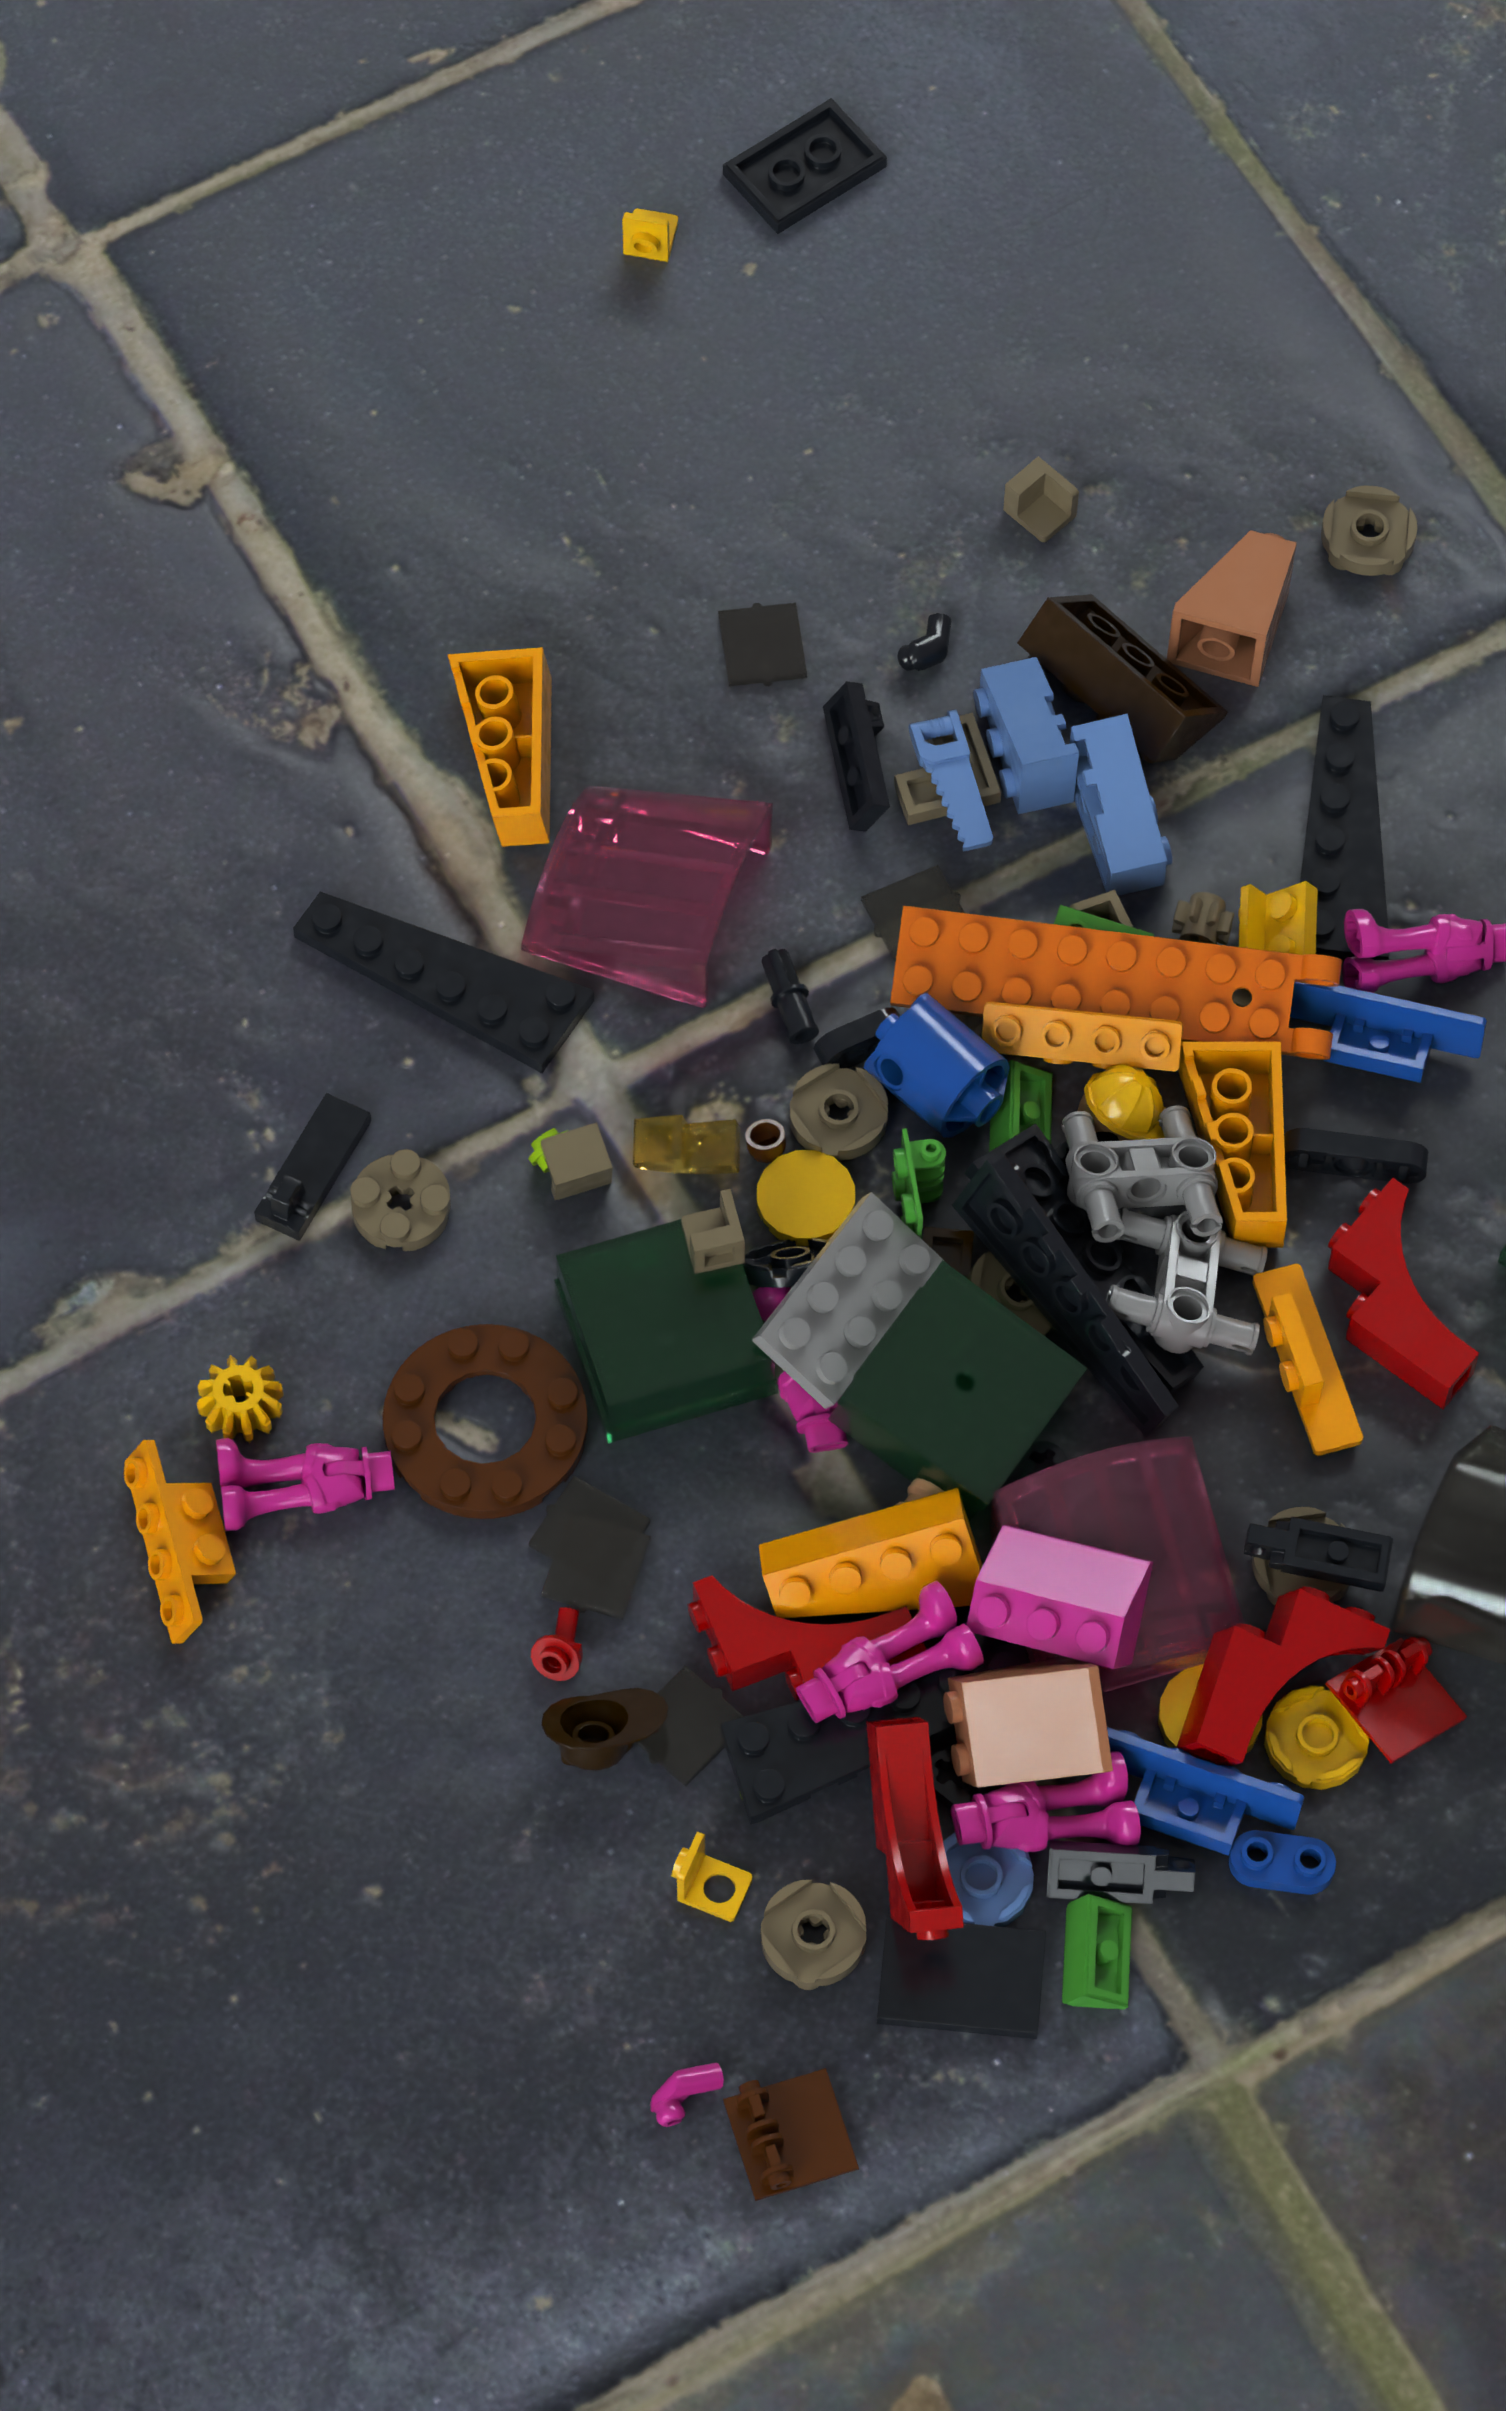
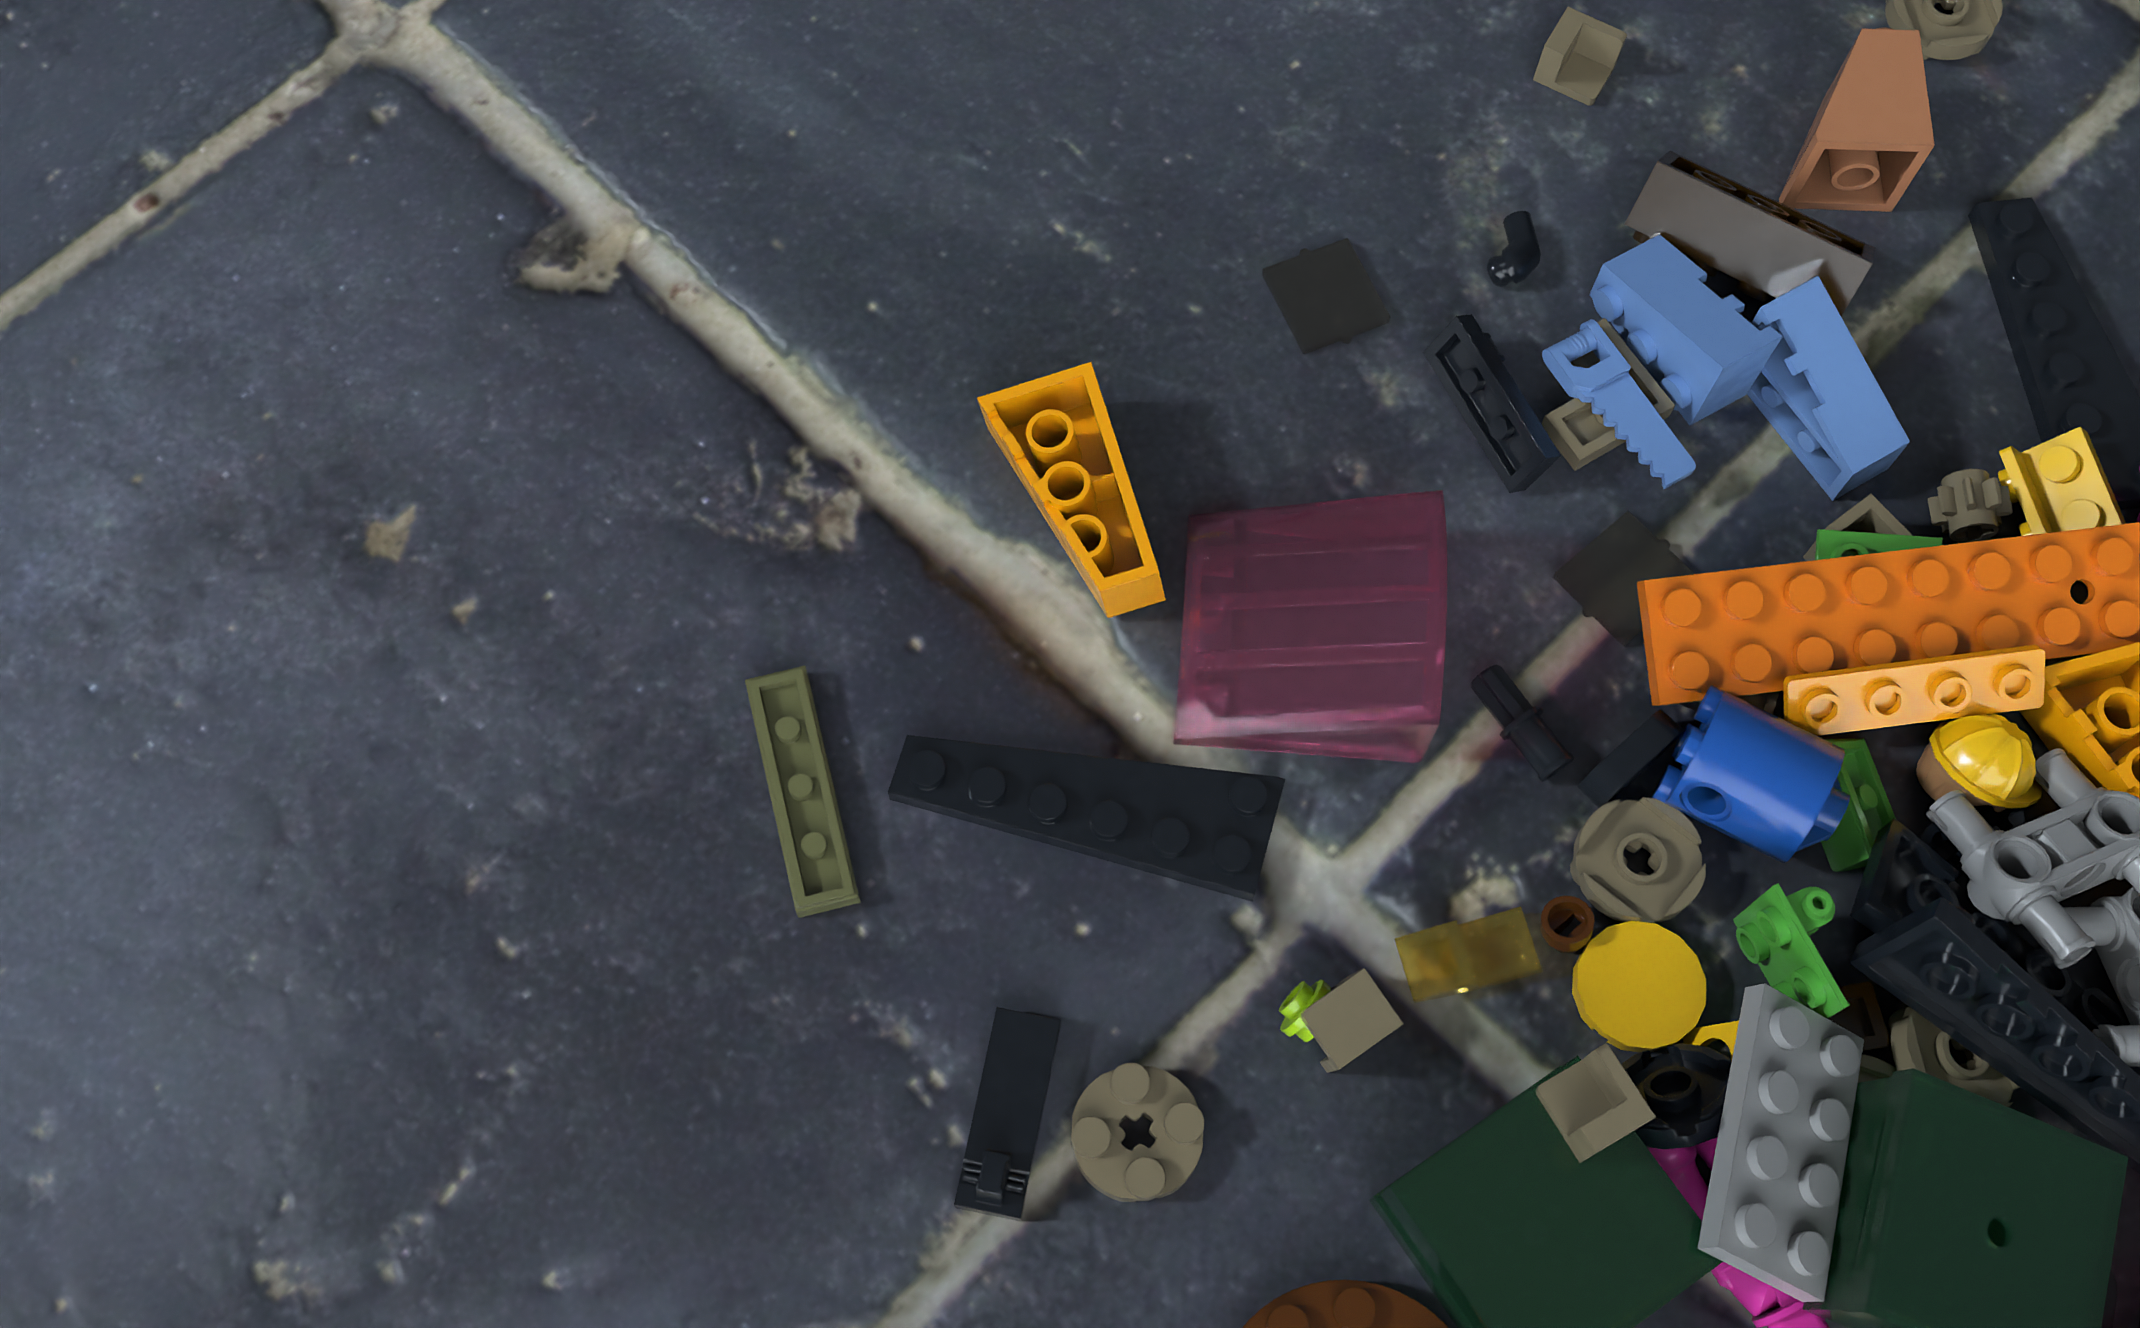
camera: 15 degrees left, 5 degrees up
none -> olive tile [745,665,861,918]

